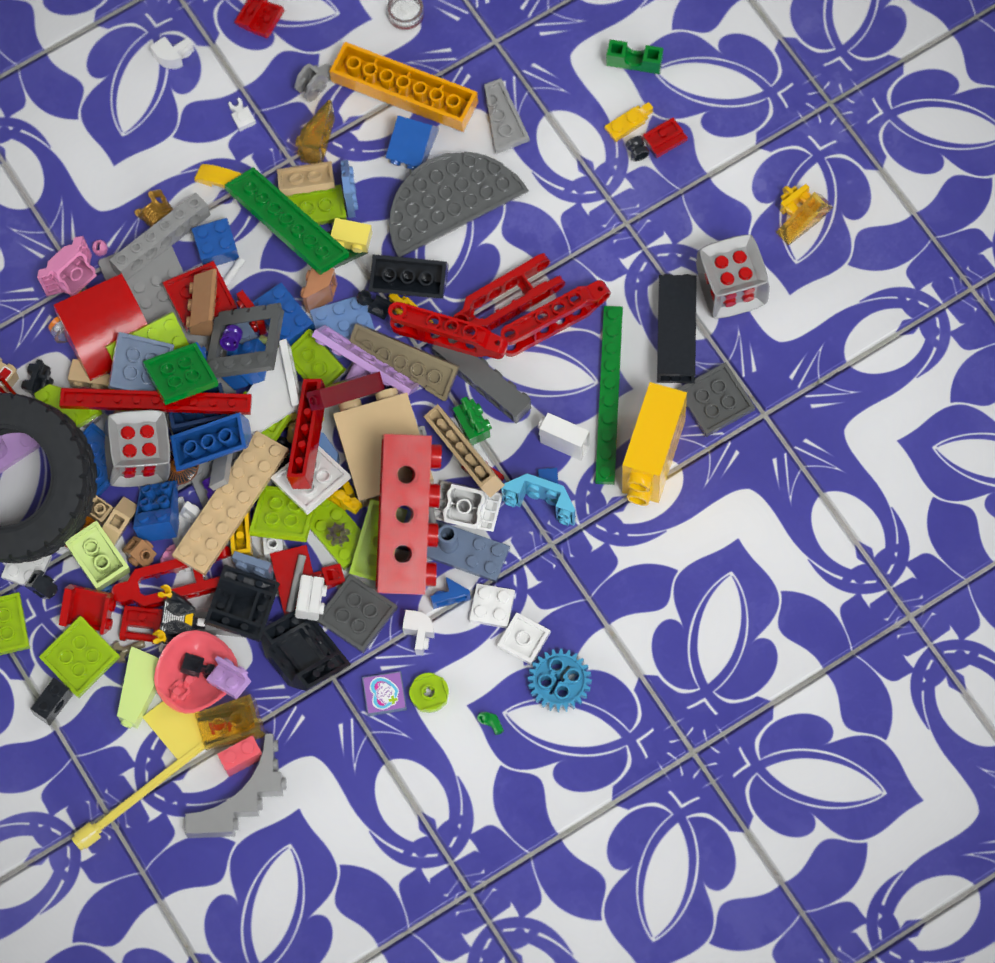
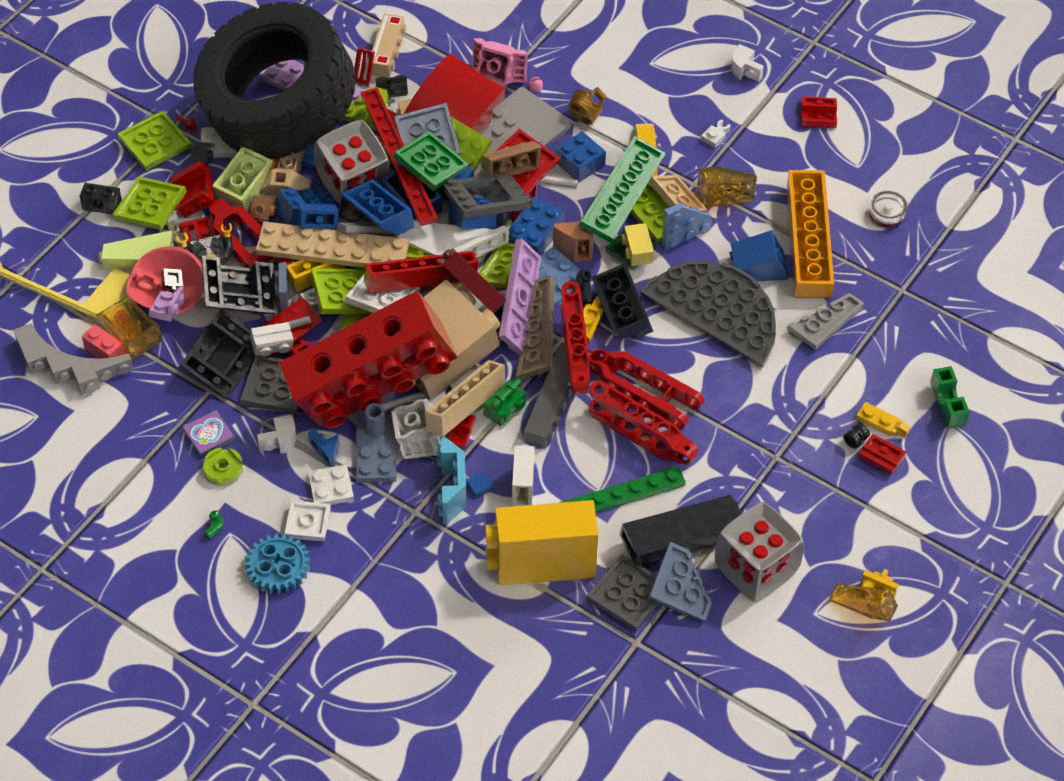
camera: 60 degrees right, 15 degrees down
light grey brick [109,193,211,281] -> none
dark purple wheel [220,325,243,351] -> none
light grey hinge [294,63,332,102] -> none
none -> blue brick [297,204,339,229]
none -> sand blue plate [648,542,712,622]

